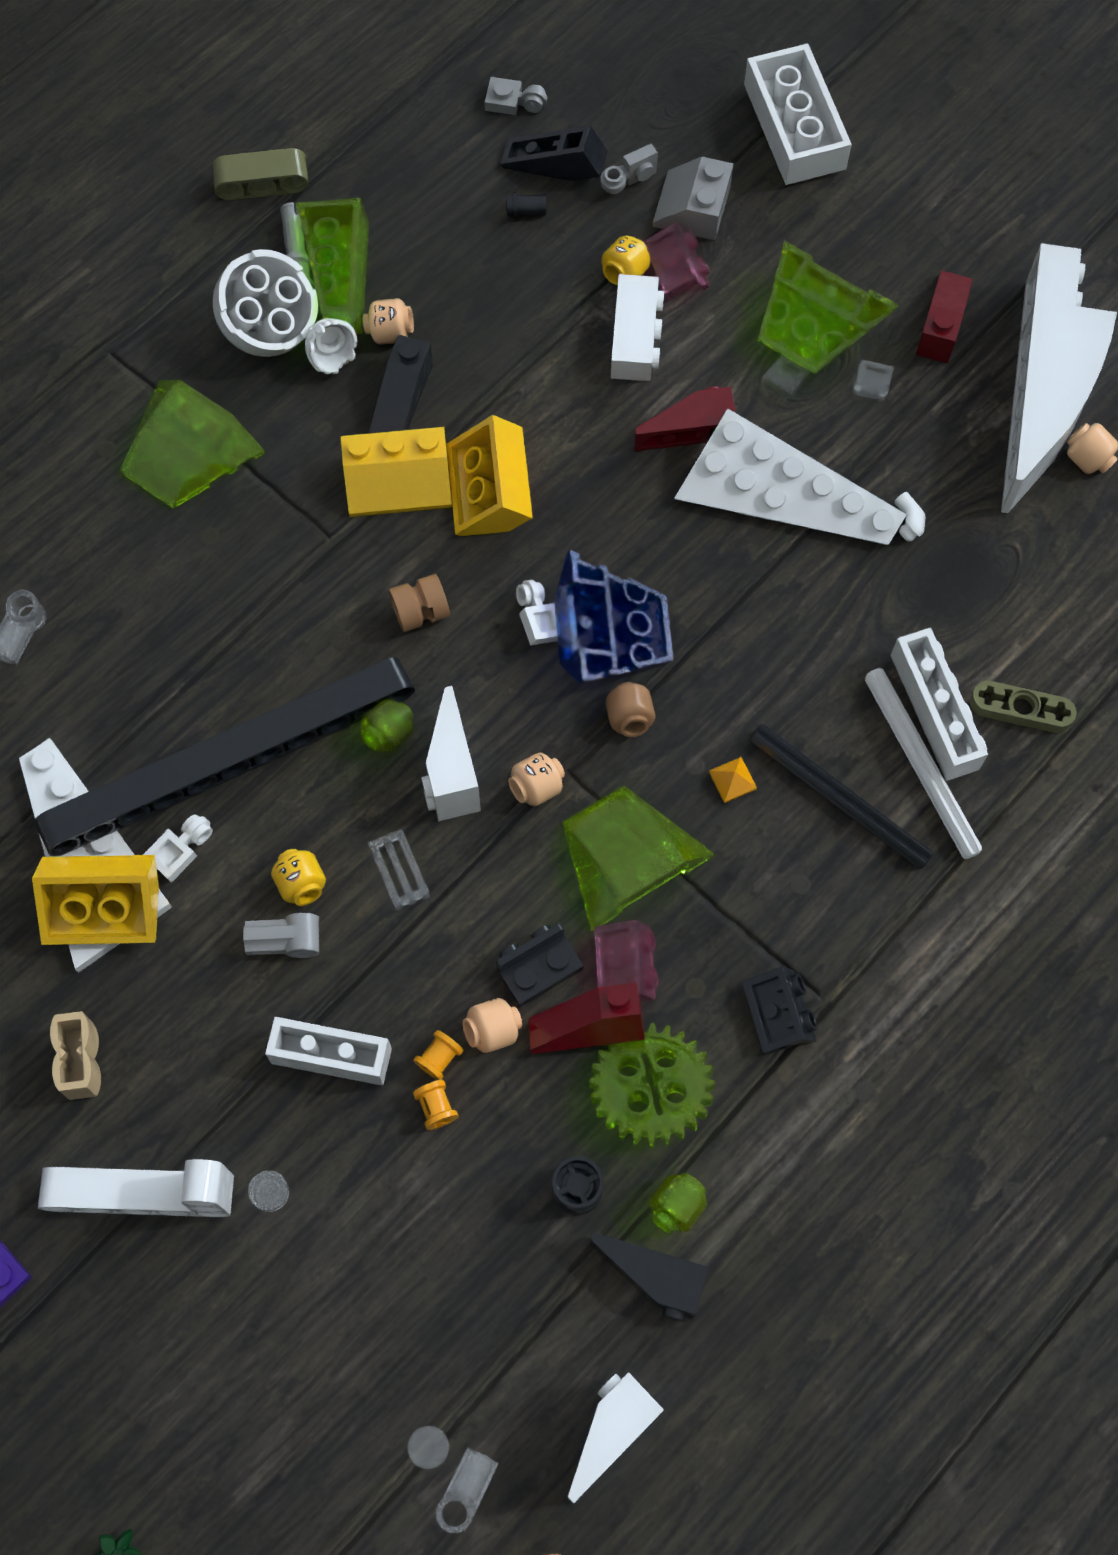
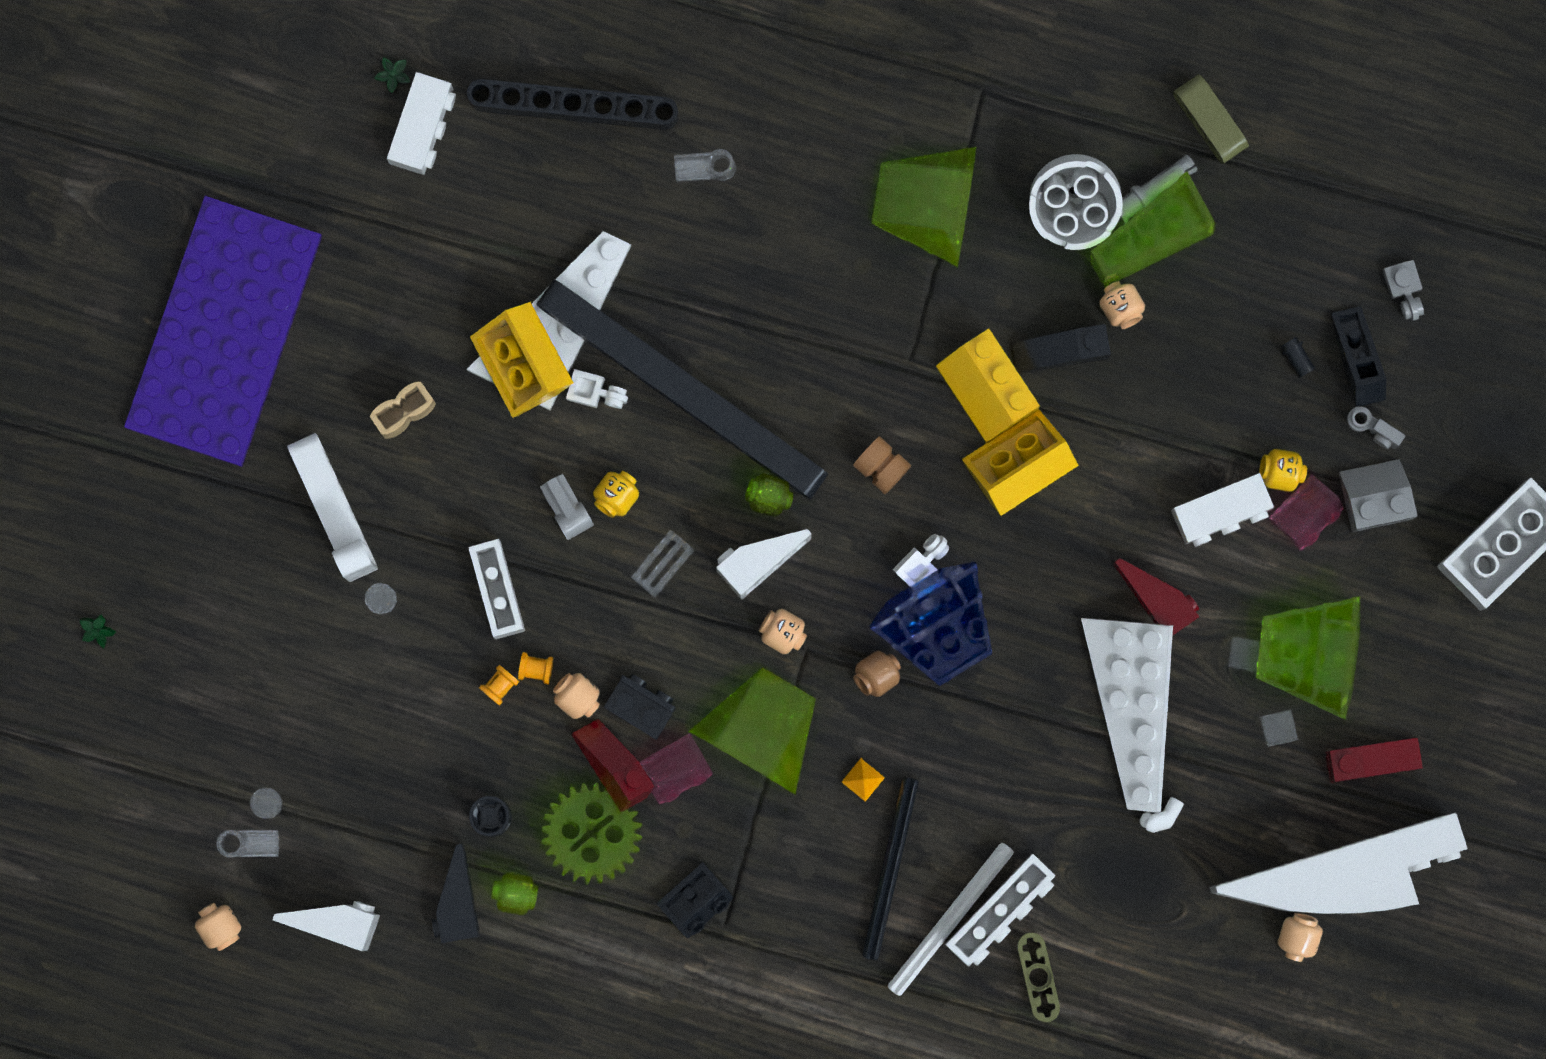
camera: 65 degrees right, 15 degrees up
white hair [305,318,357,374] -> none

